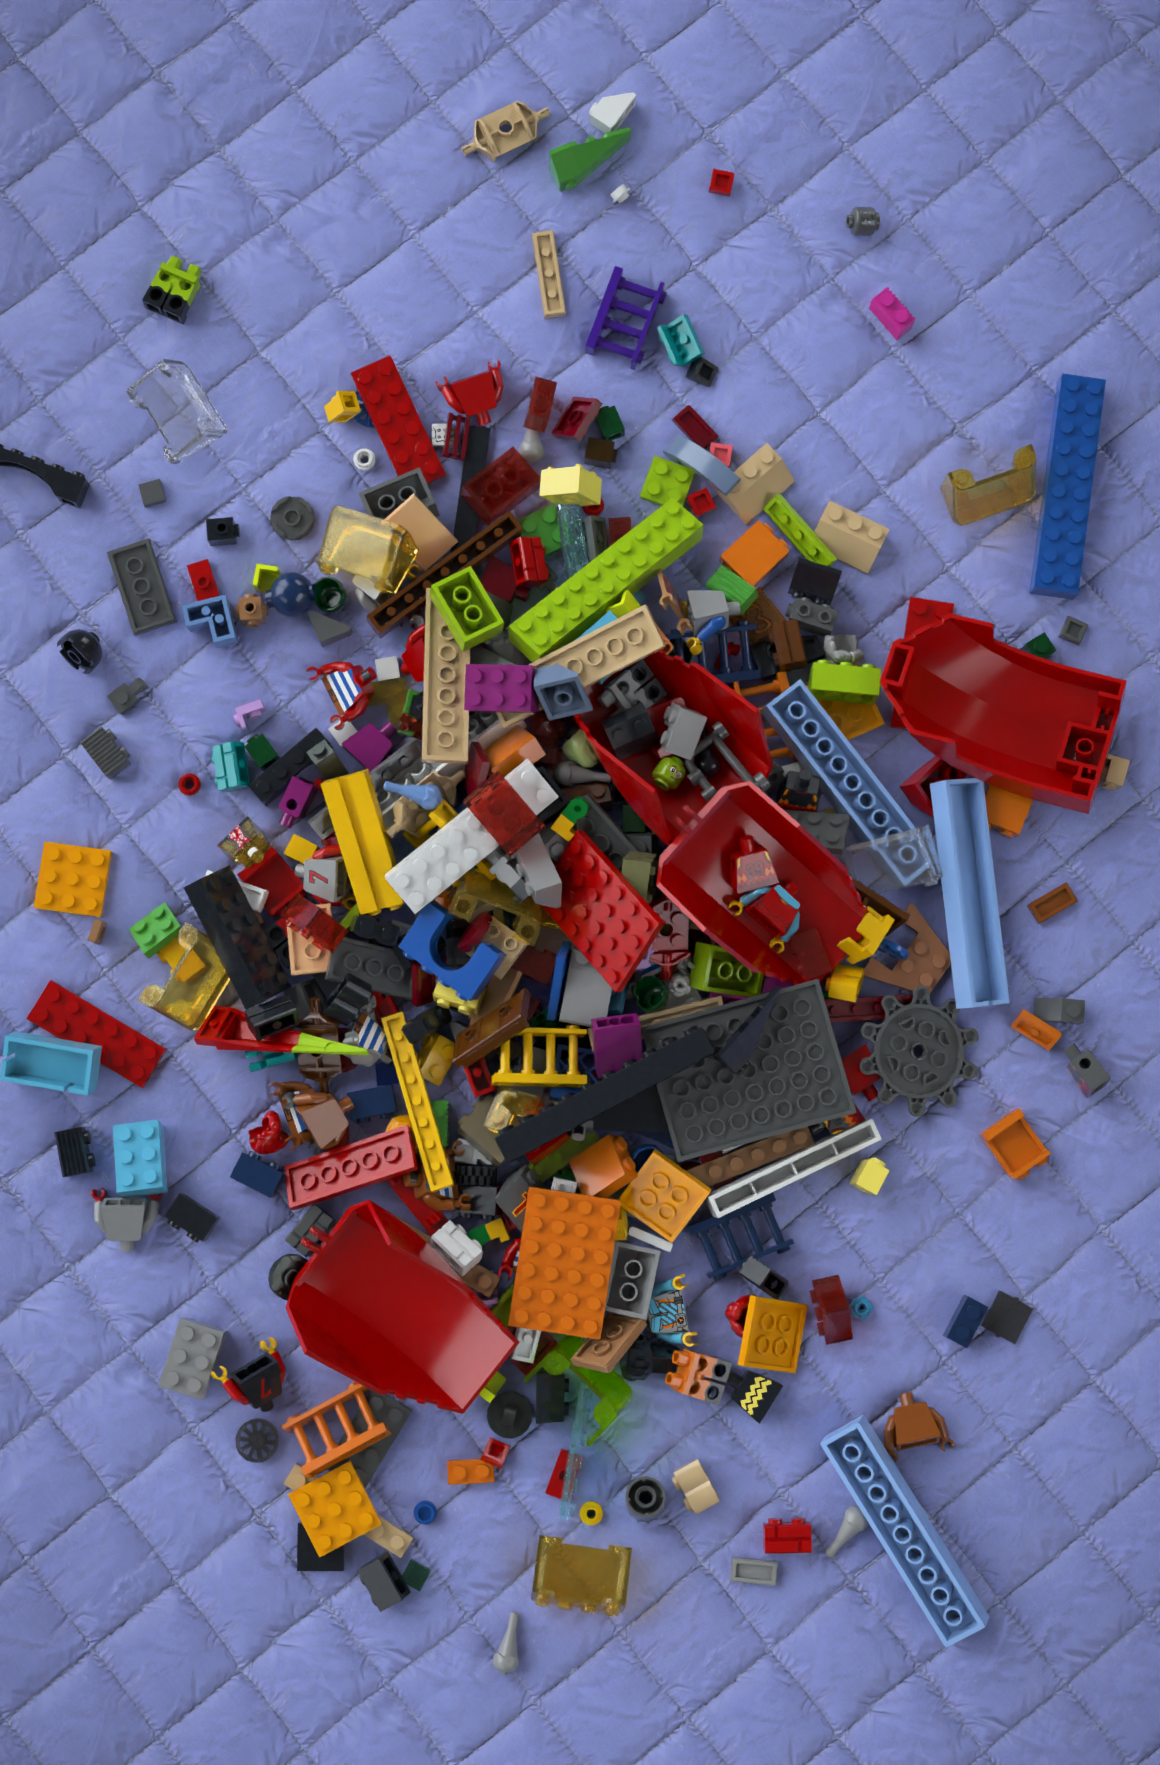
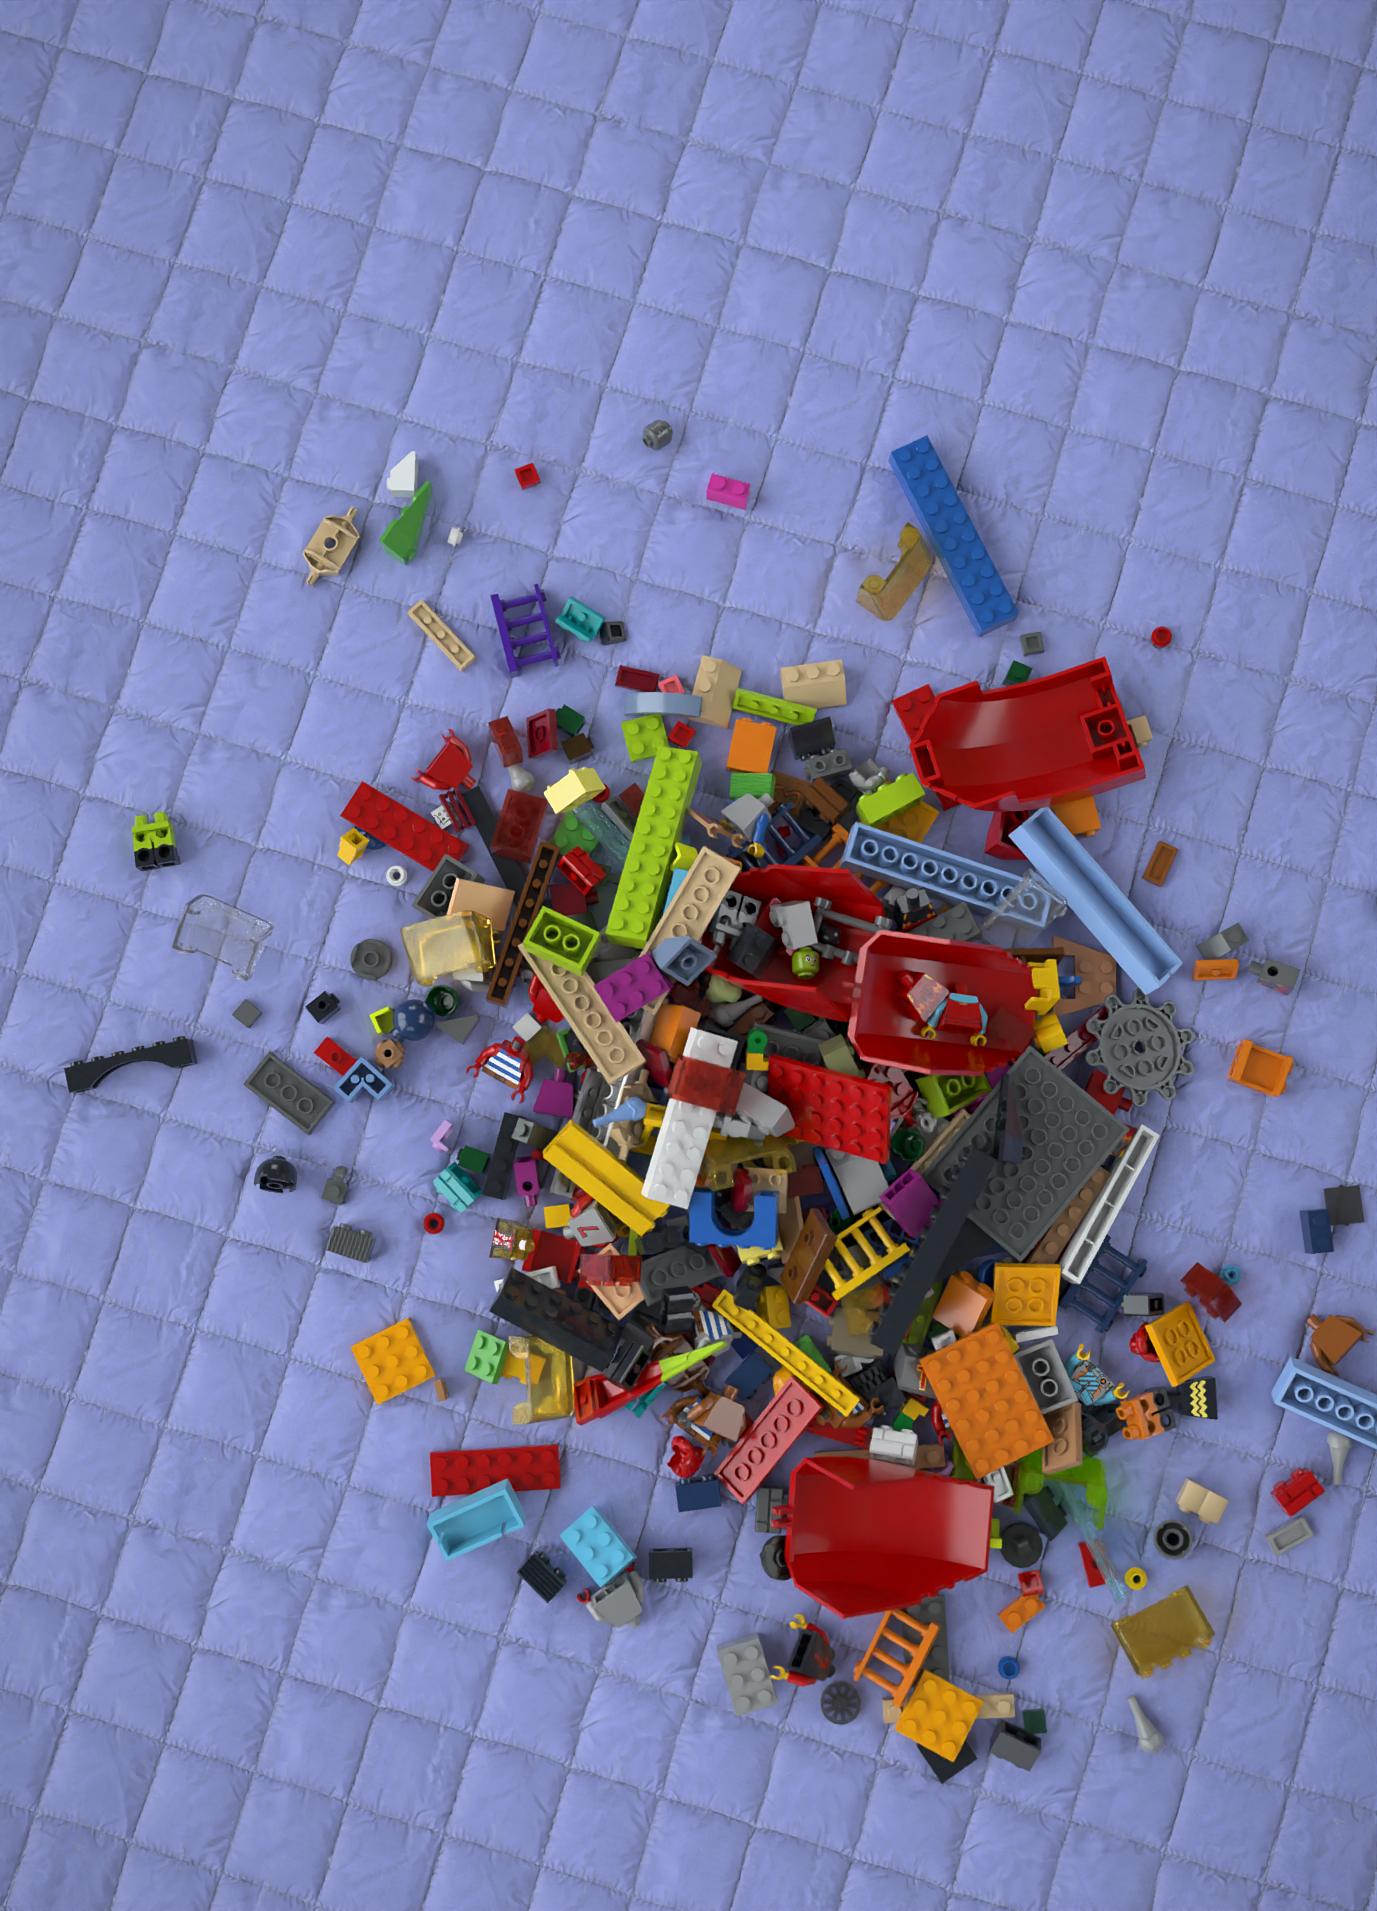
camera: 30 degrees left, 0 degrees up
white tile [328,721,357,748] -> none
light yellow brick [848,1157,890,1195] -> none

